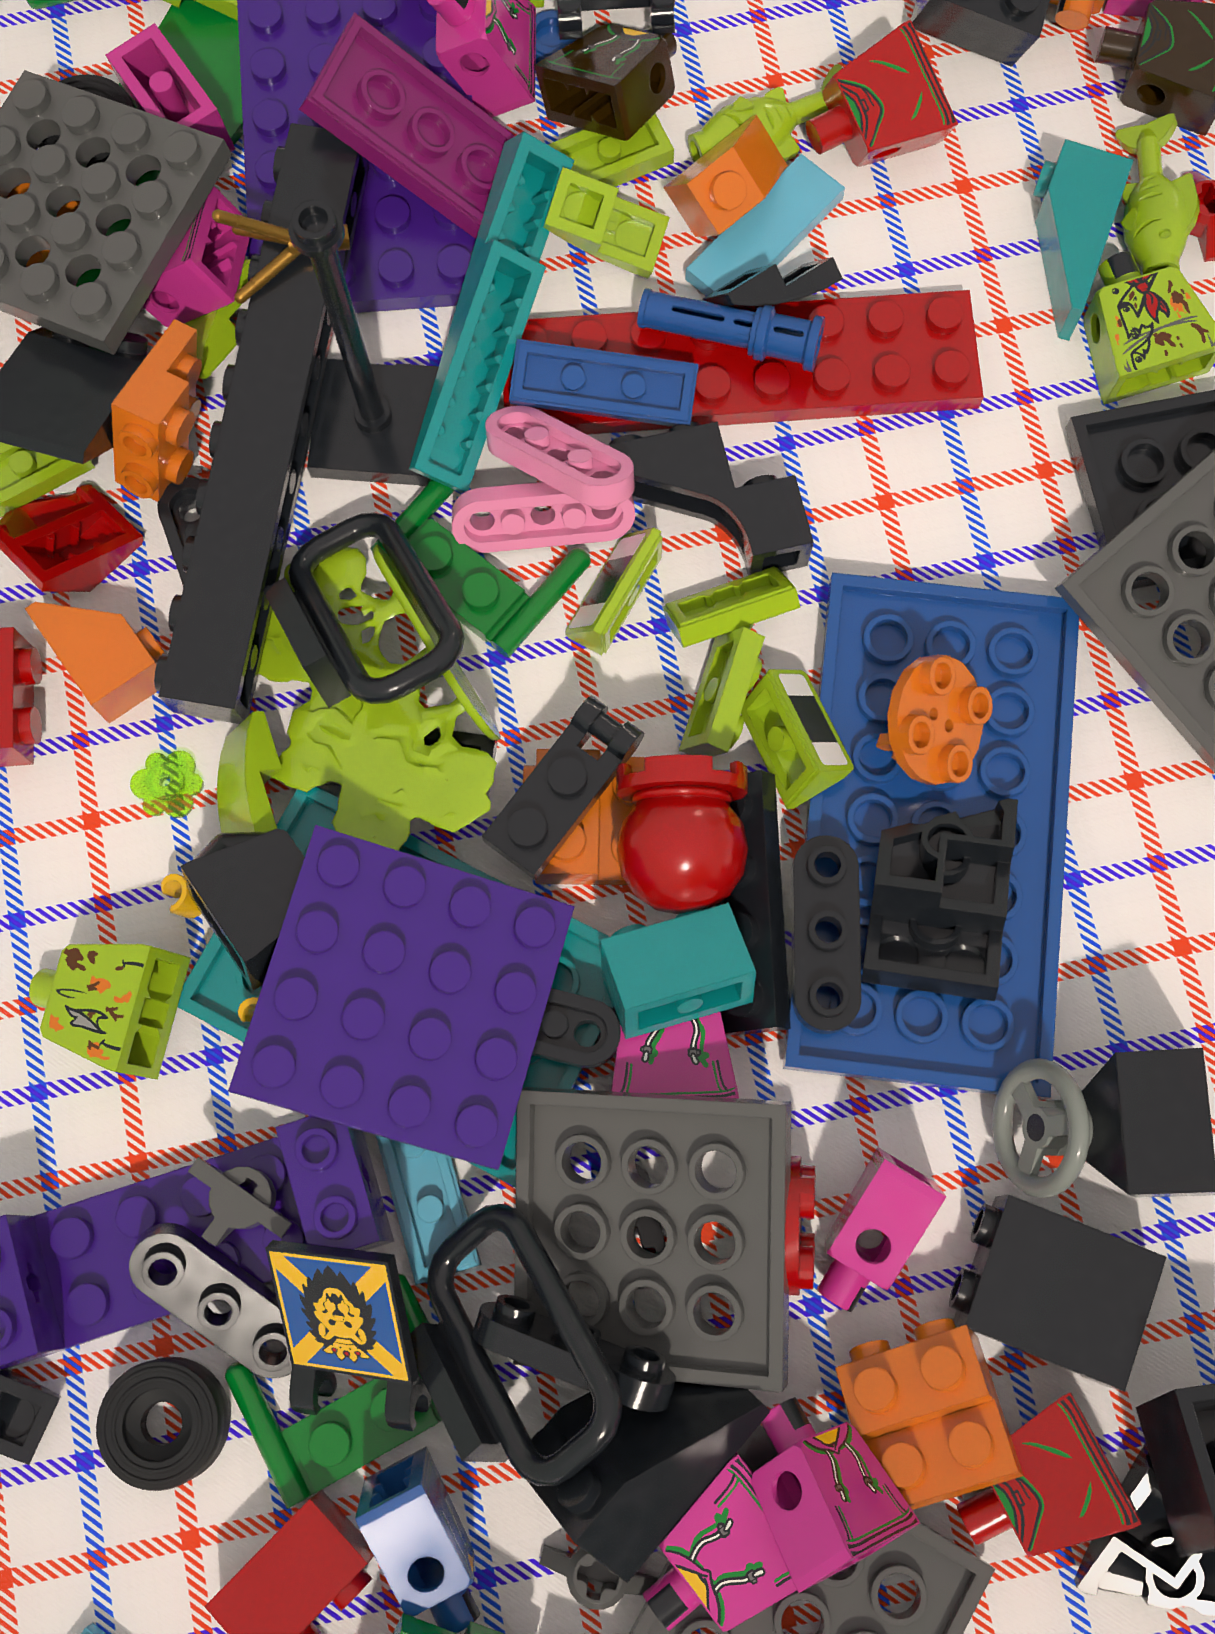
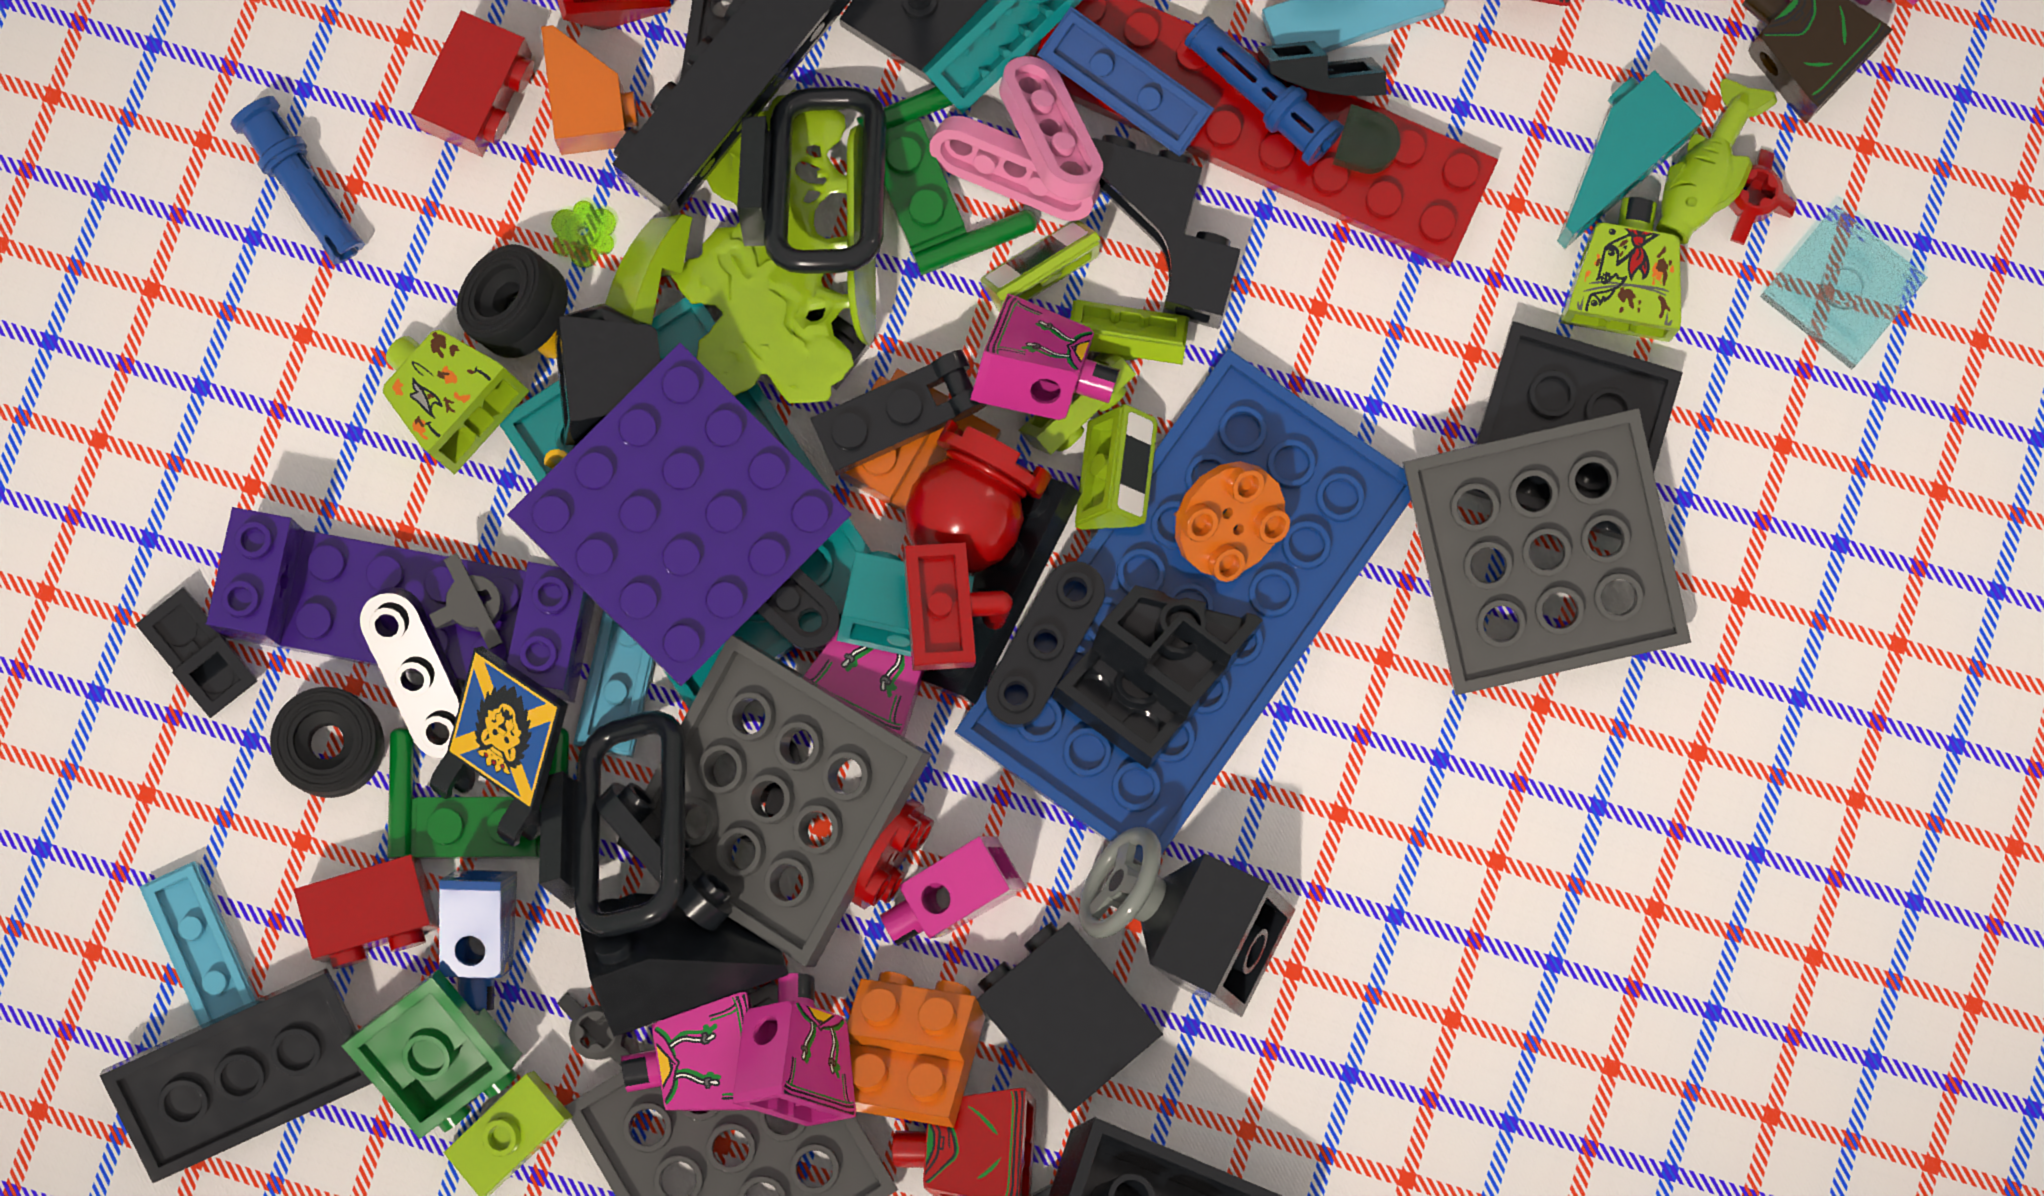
camera: 25 degrees right, 5 degrees up
none -> black tyre [456,244,568,358]
none -> red plate [903,542,1013,671]
none -> dark pink torso [970,294,1120,420]
none -> tile [1333,104,1400,174]

